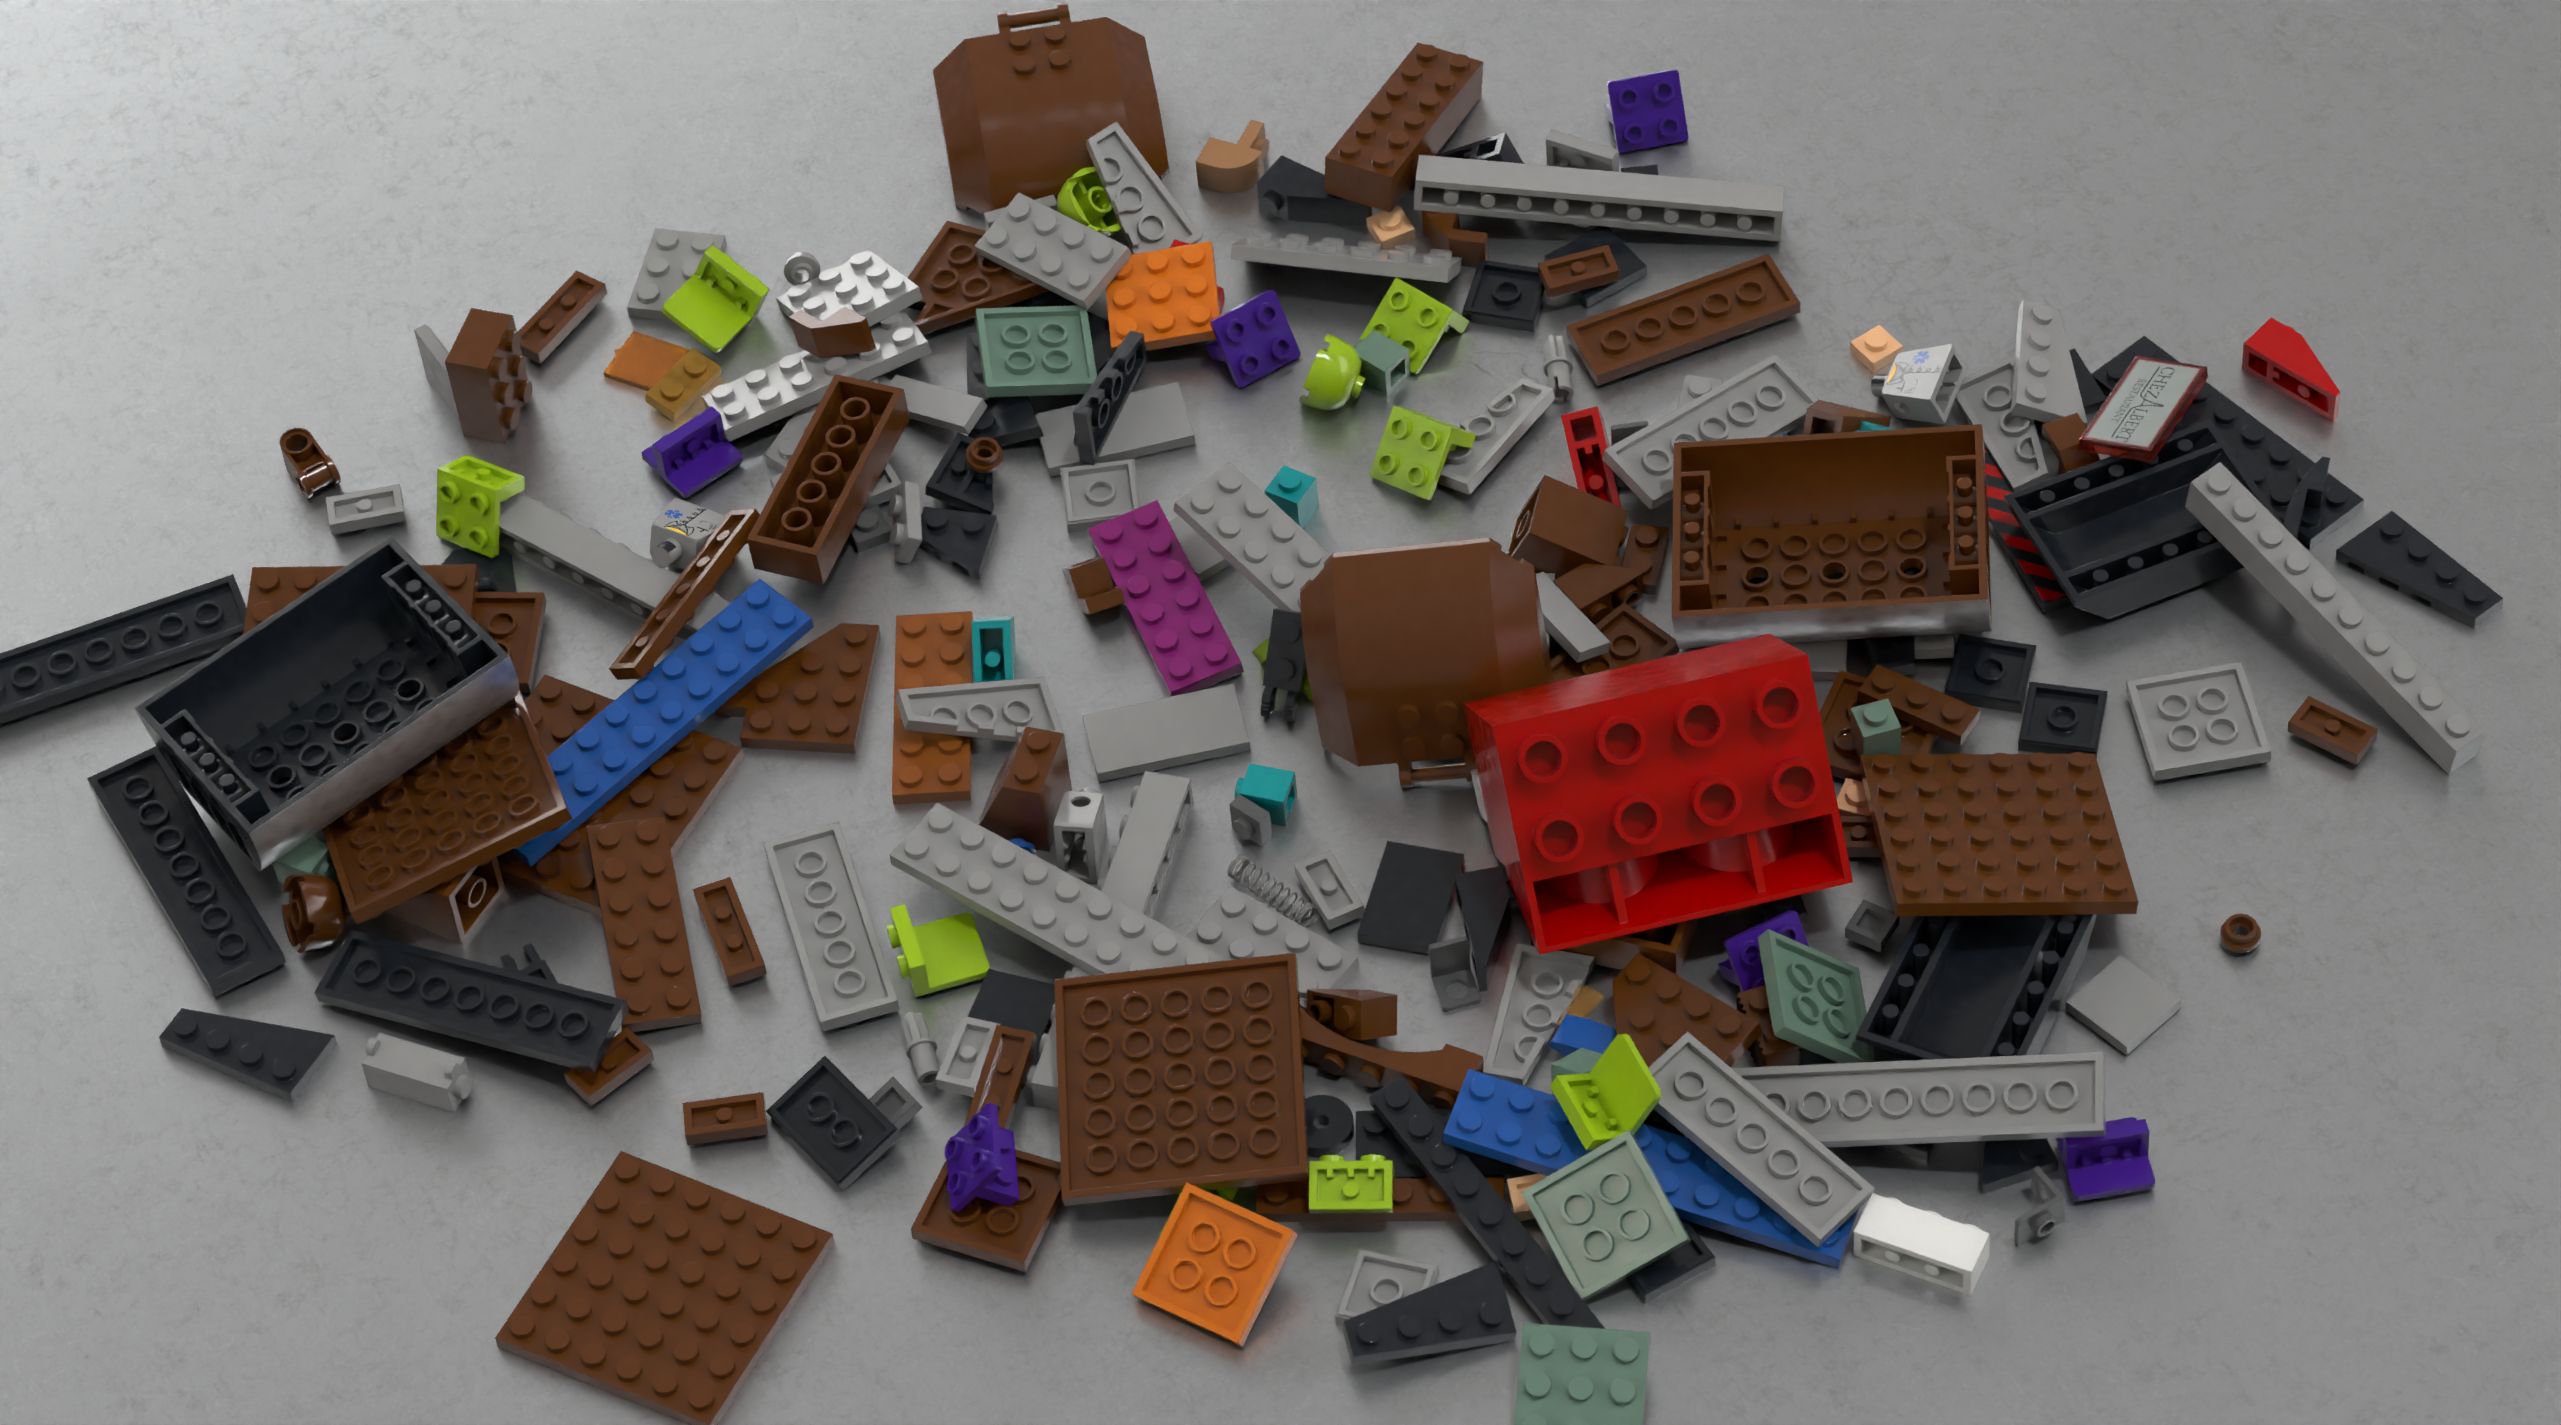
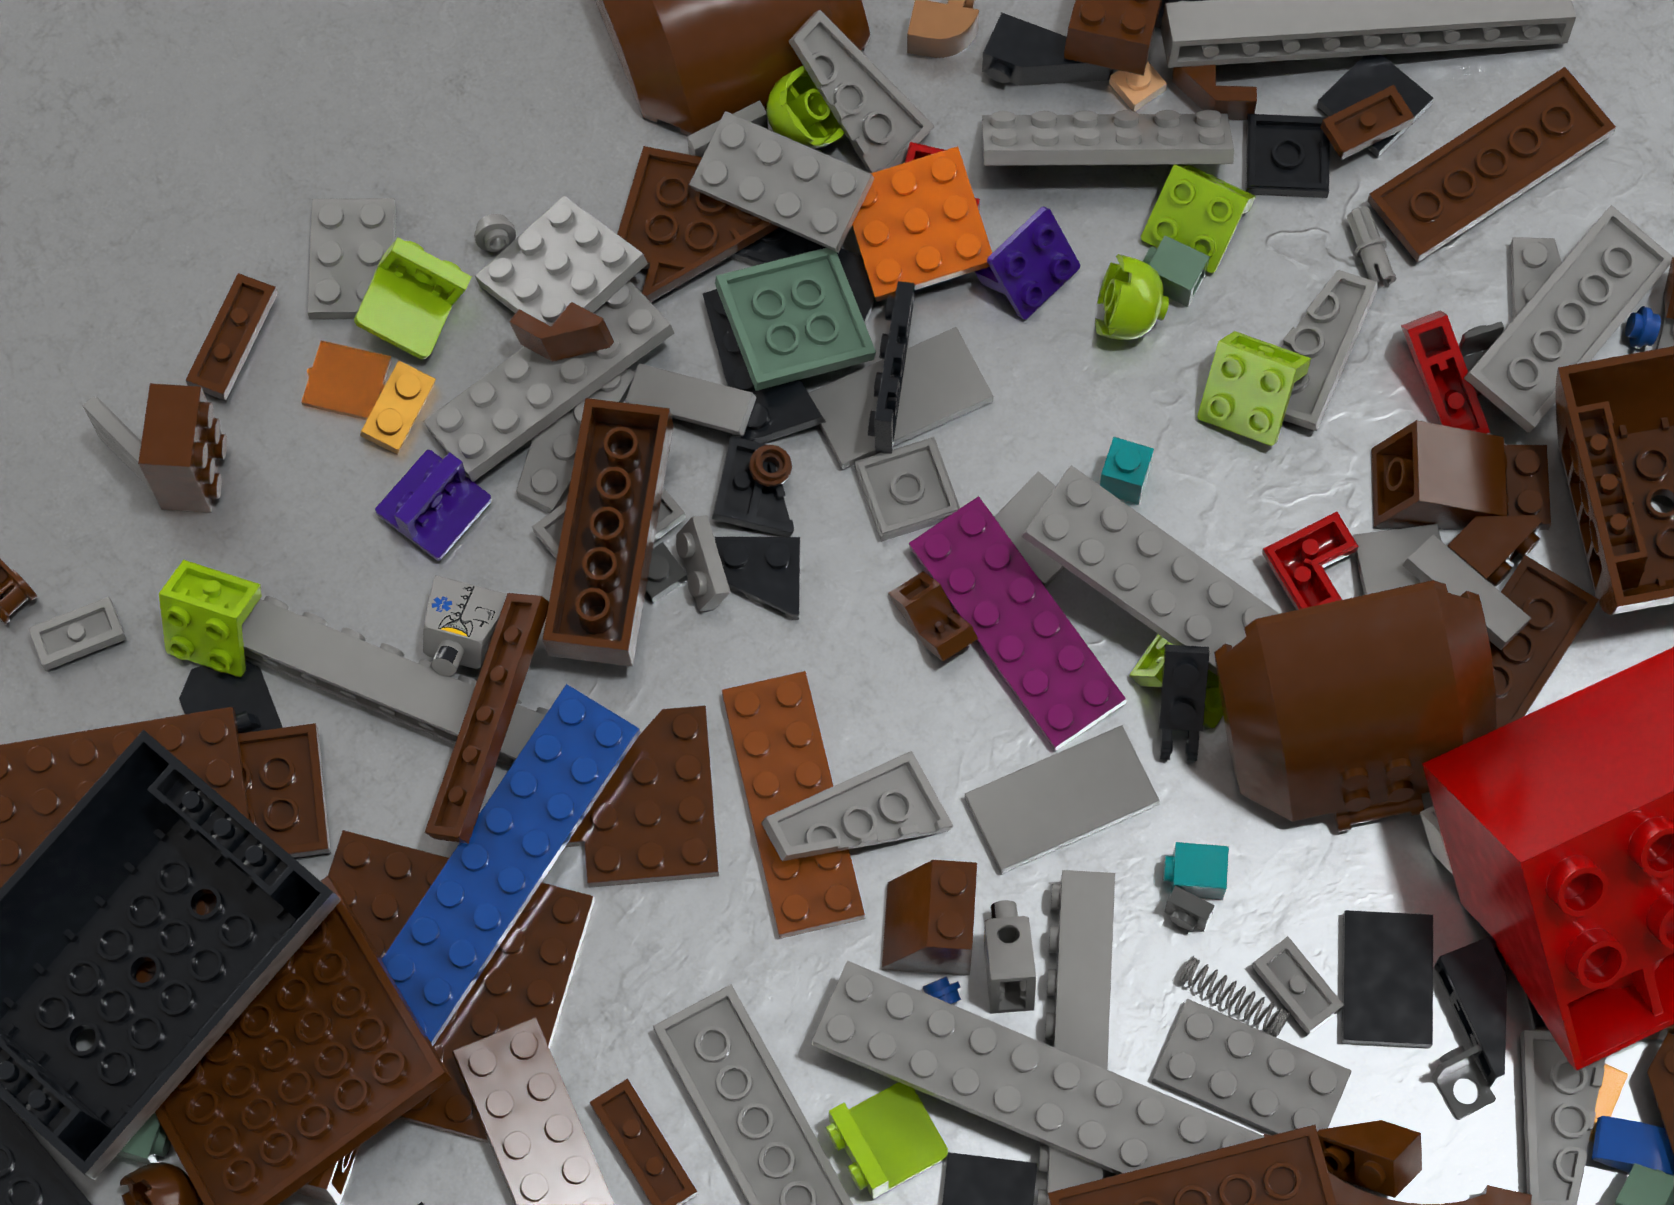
camera: 15 degrees left, 20 degrees up
teal slope [971,616,1016,683] -> none

